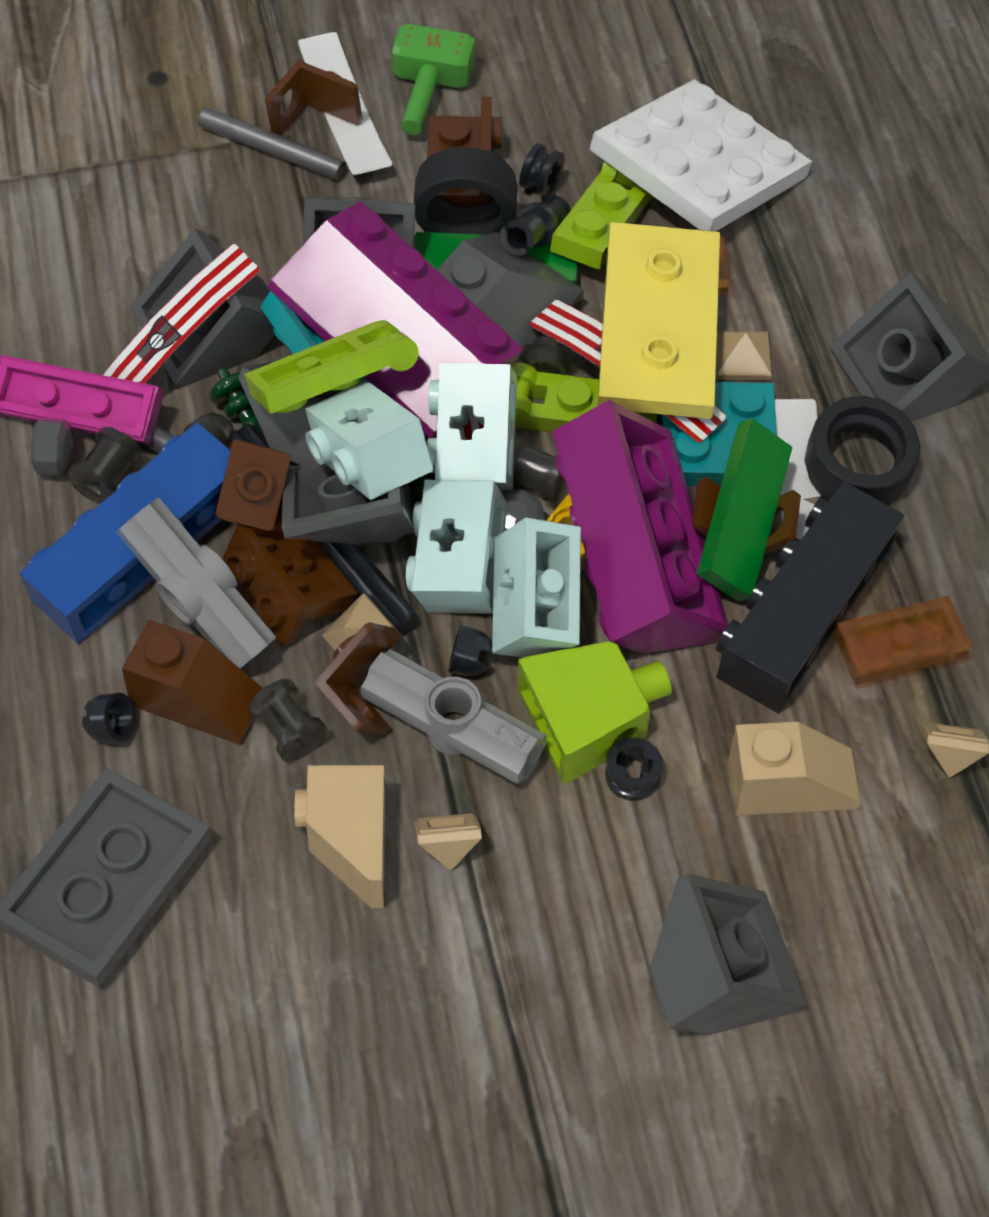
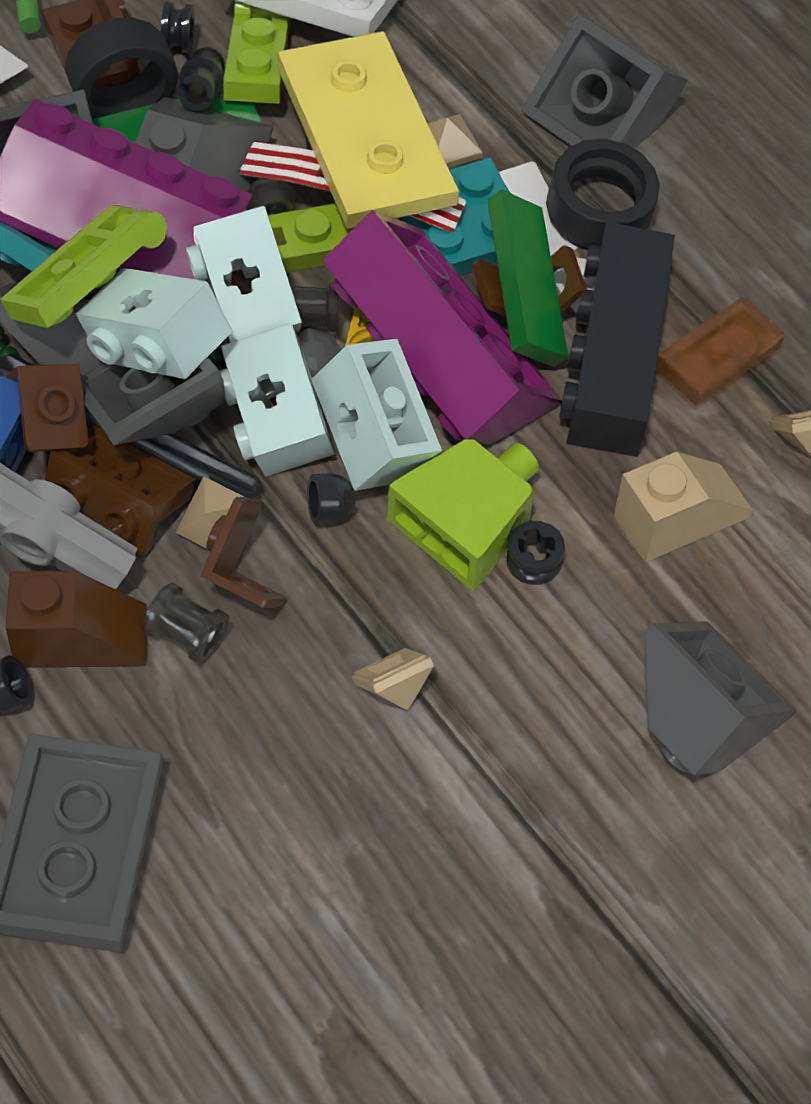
camera: 25 degrees left, 0 degrees up
tan slope [294,765,385,908] -> none
light grey piece [361,649,547,784] -> none

